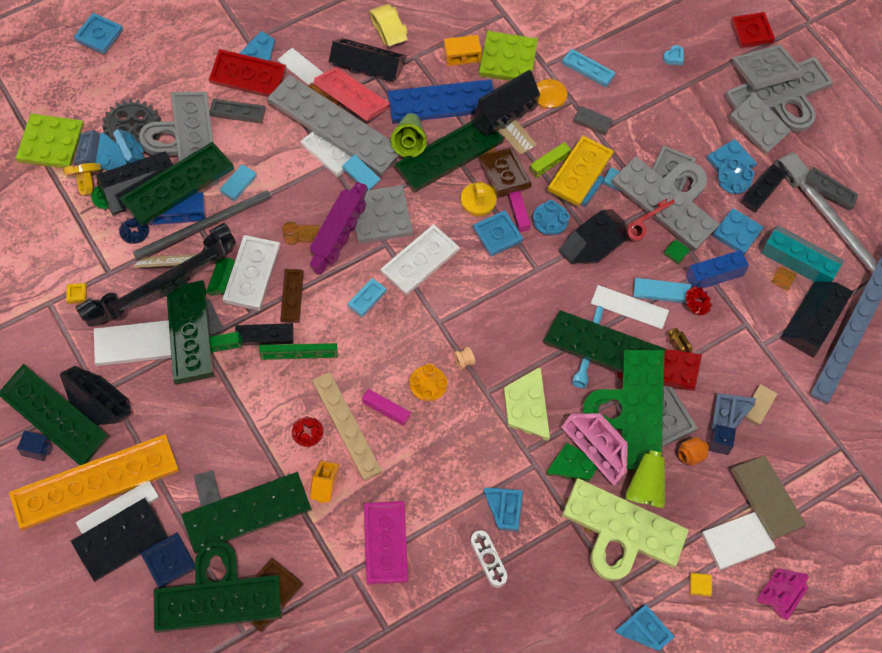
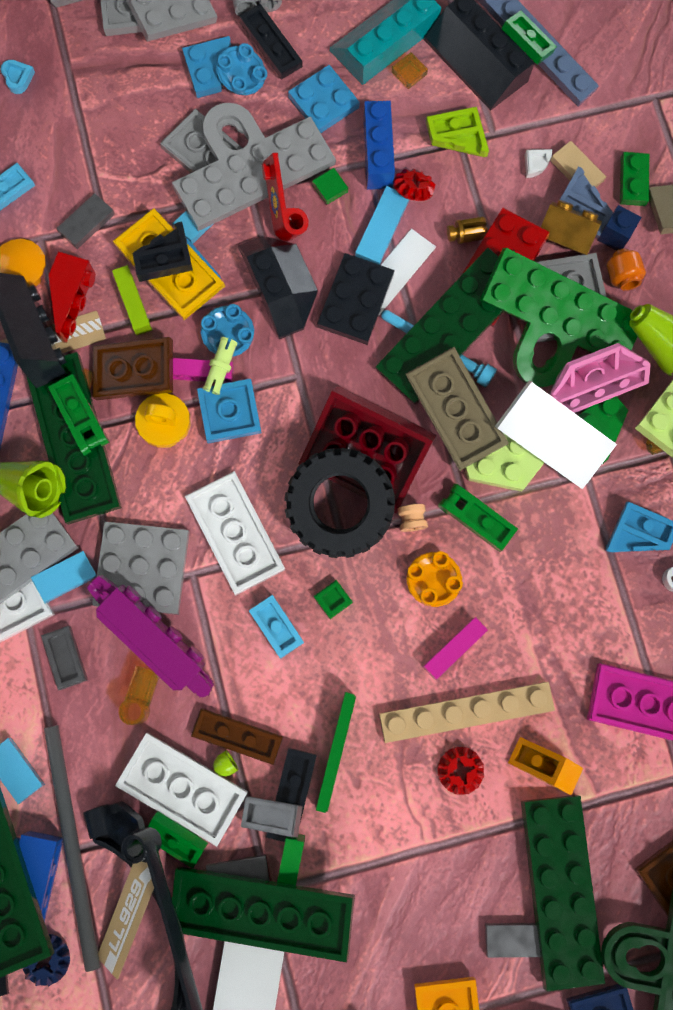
camera: 75 degrees left, 15 degrees up
none -> flat silver tile [41,626,88,690]
none -> green plate [48,374,110,456]
none -> red slope [49,251,96,344]
none -> black wing [132,221,193,282]
none -> yellowish green pin [202,337,238,395]
none -> lime hinge [213,750,239,777]
none -> flat silver tile [241,796,302,837]
none -> black tyre [284,448,395,558]
none -> dark red slope [298,386,436,514]
none -> green tile [314,580,353,620]
none -> black plate [317,253,395,345]
none -> dark tan tile [406,347,509,471]
none -> lime wing [426,107,489,157]
none -> green plate [438,483,518,552]
none -> white tile [495,381,617,489]
none -> green plate [501,10,557,65]
none -> white tile [525,149,552,178]
none -> pearl gold brick [541,200,602,255]
none -> green plate [620,152,650,206]

